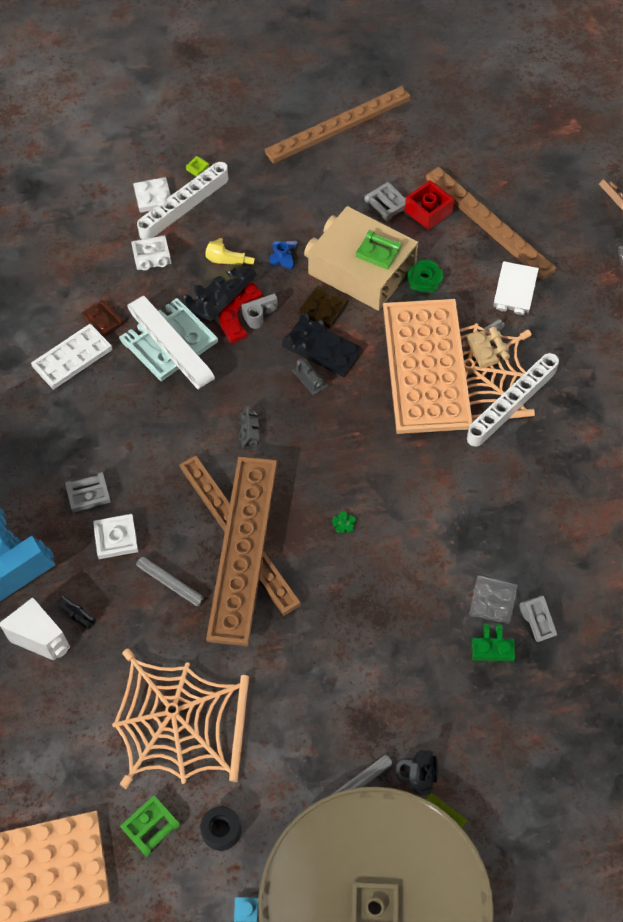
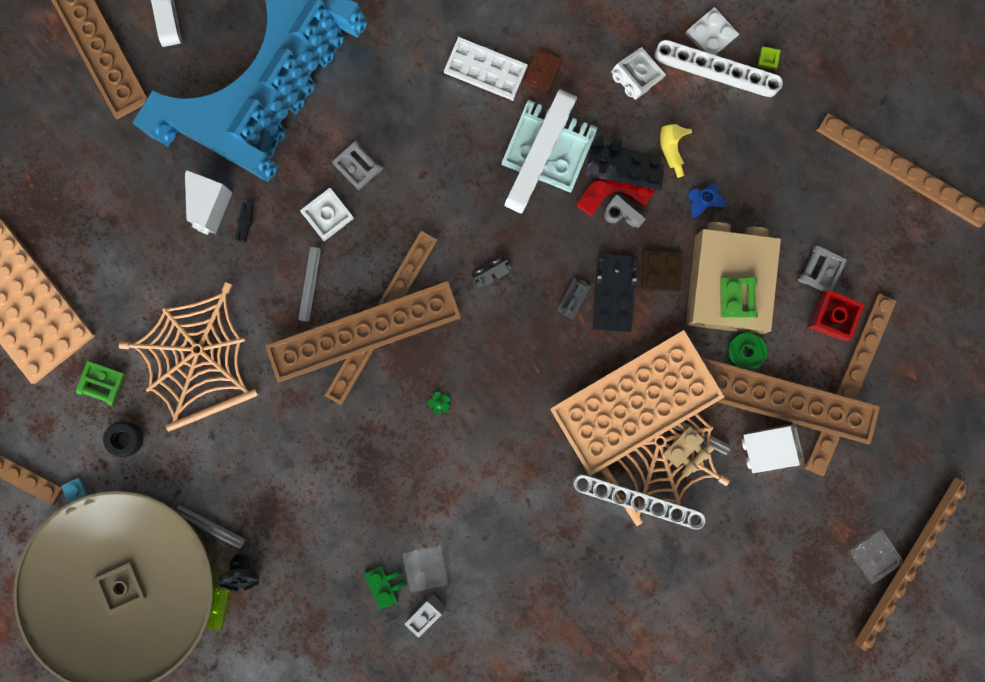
camera: 60 degrees right, 25 degrees up
none -> medium nougat plate [701,357,880,444]

